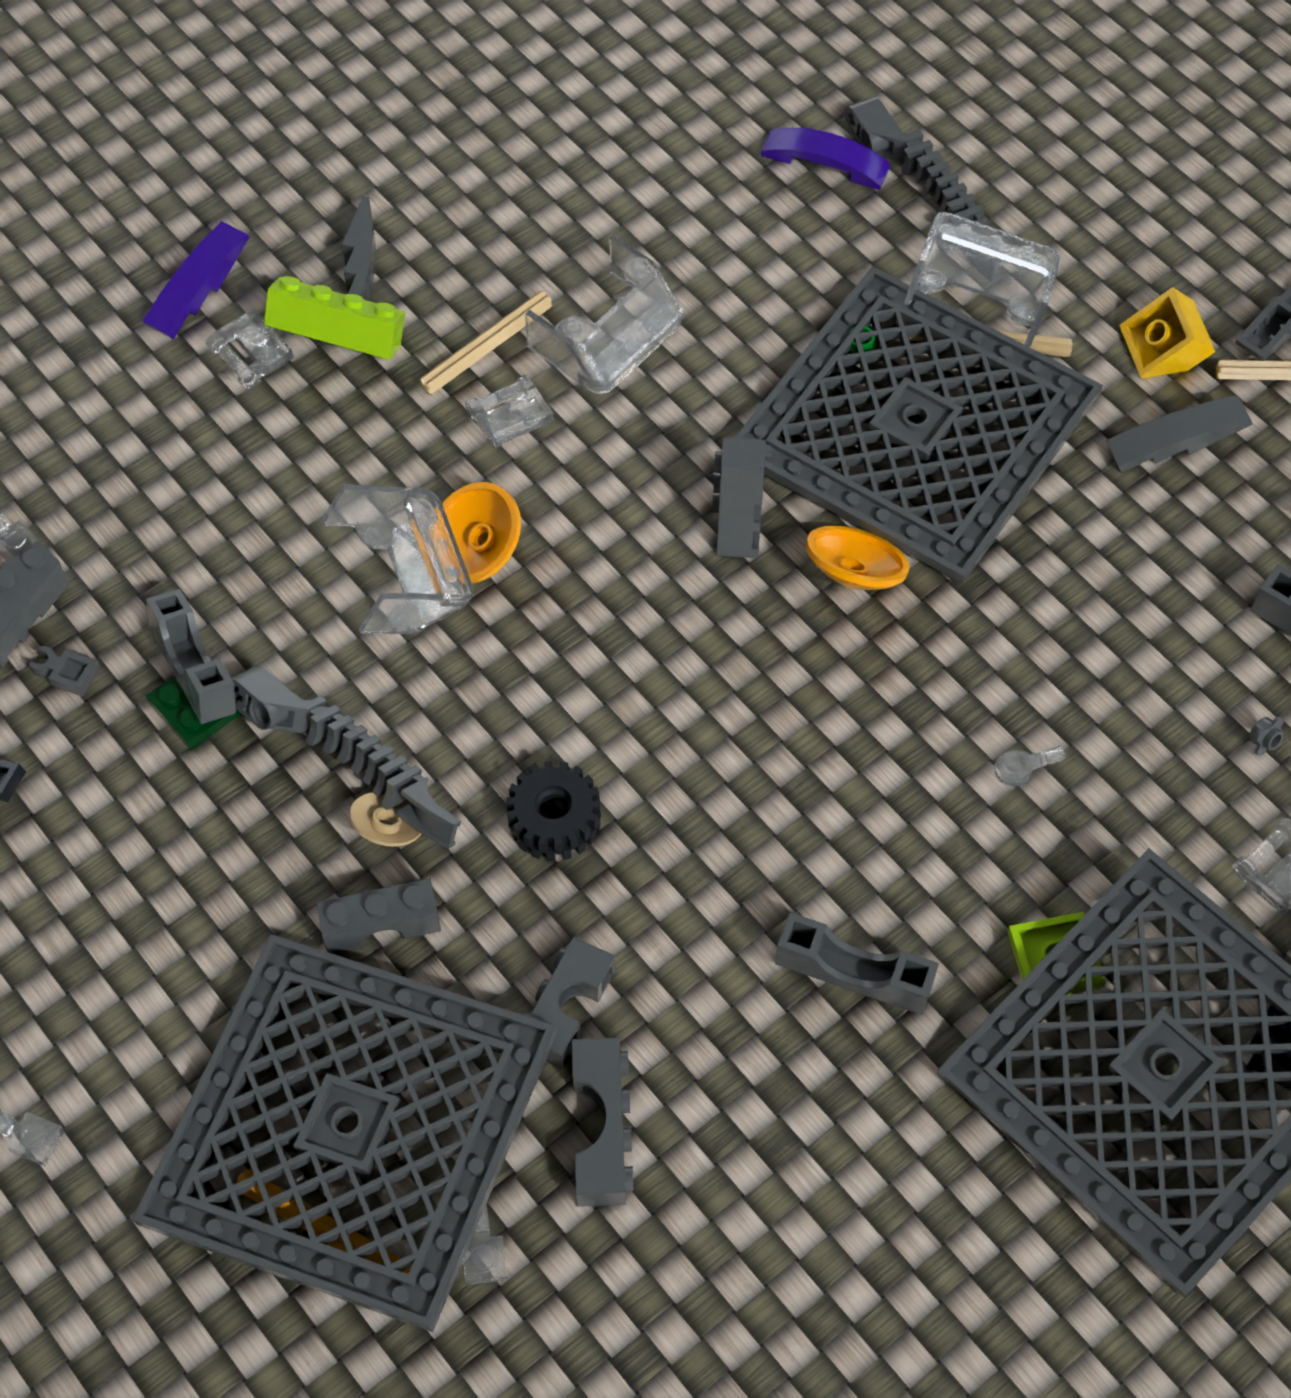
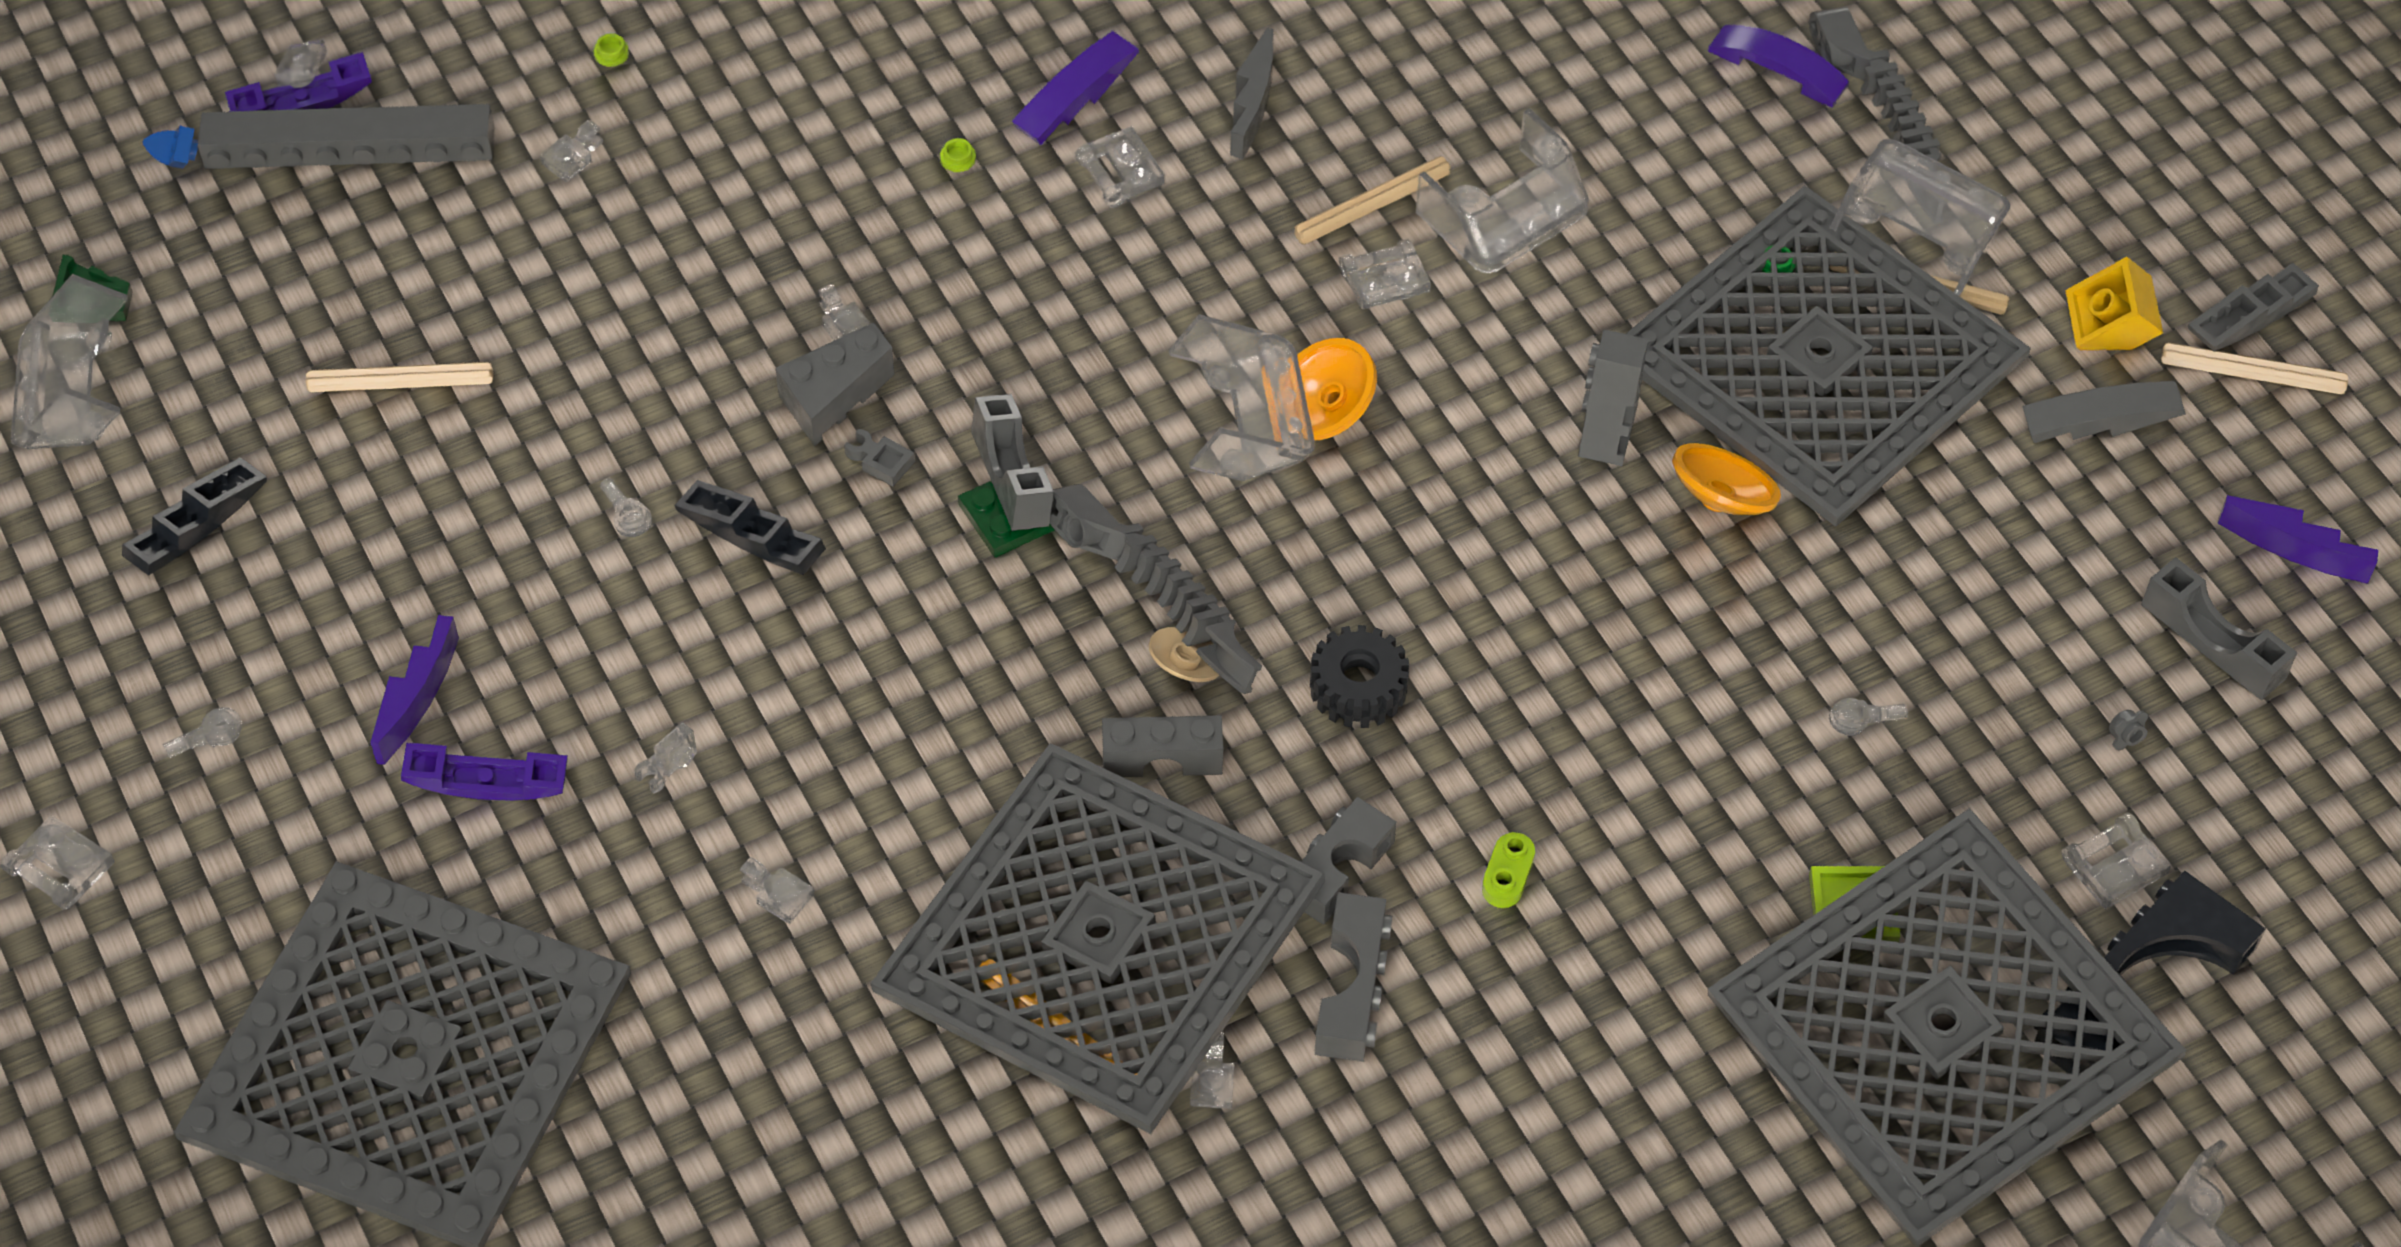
camera: 10 degrees right, 5 degrees down
lime brick [264,276,406,360] -> none
dark grey arch [775,912,939,1015] -> none
none -> lime plate [940,138,976,172]
none -> lime plate [1482,832,1535,908]

